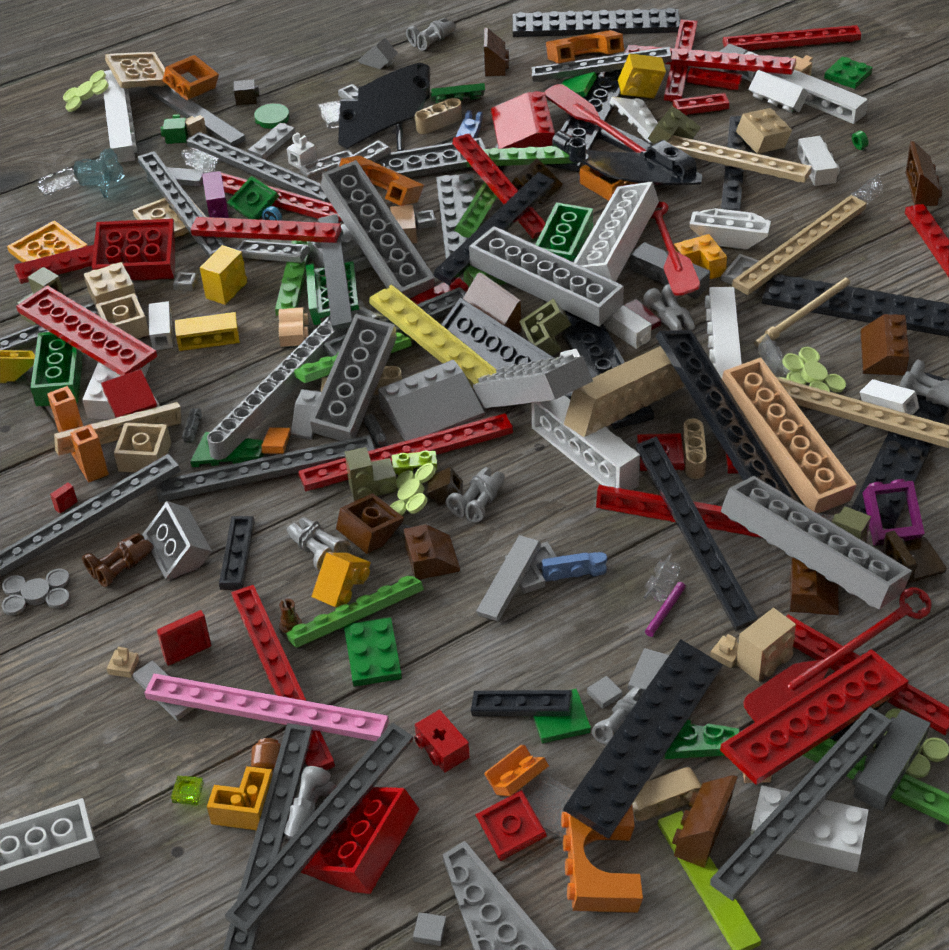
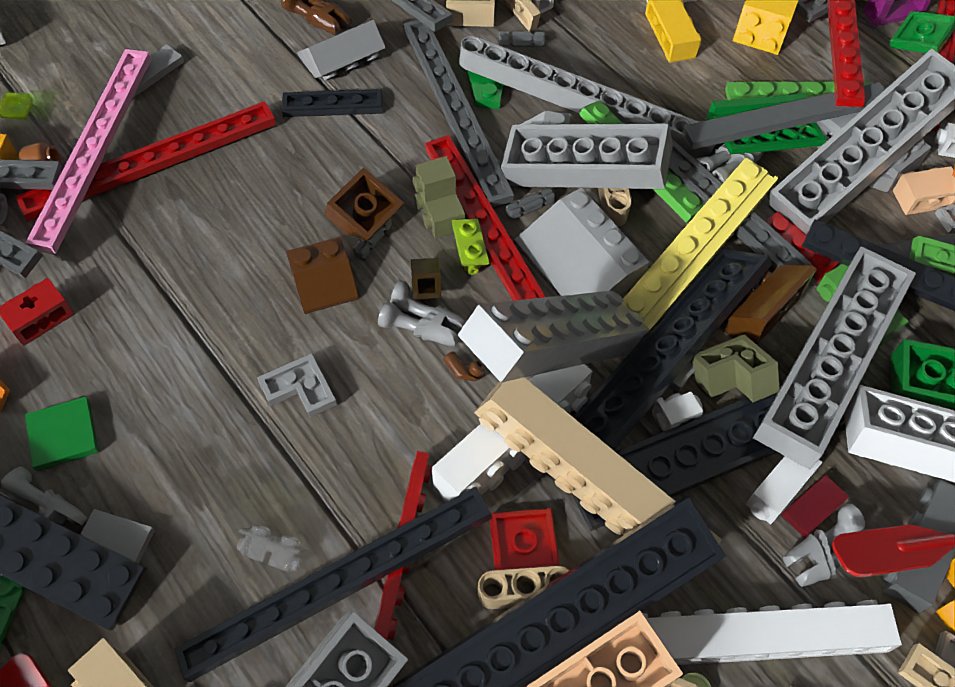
camera: 80 degrees right, 15 degrees up
tan tile [107,647,139,678] -> none
red tile [156,610,212,666] -> none
light grey tile [236,240,310,263] -> none
dark azure tile [262,206,282,221] -> none
orange tile [262,427,291,454] -> none
light nougat brick [279,307,309,347] -> none
reddish brown pin [279,598,303,634] -> none
bright green plate [286,576,424,648] -> none
light grey piece [287,517,351,571] -> none
light orange brick [311,552,371,607] -> none
green plate [344,617,402,687] -> none
yellowish green piece [390,463,436,515] -> none
black tile [471,690,573,716] -> none
light grey tile [476,535,541,622] -> none
medium blue hinge [541,552,607,581] -> none
light grey tile [587,676,622,709] -> none
magenta bar [645,582,686,637] -> none
tan tile [710,634,739,668] -> none
none -> reddish brown arm [443,351,486,382]

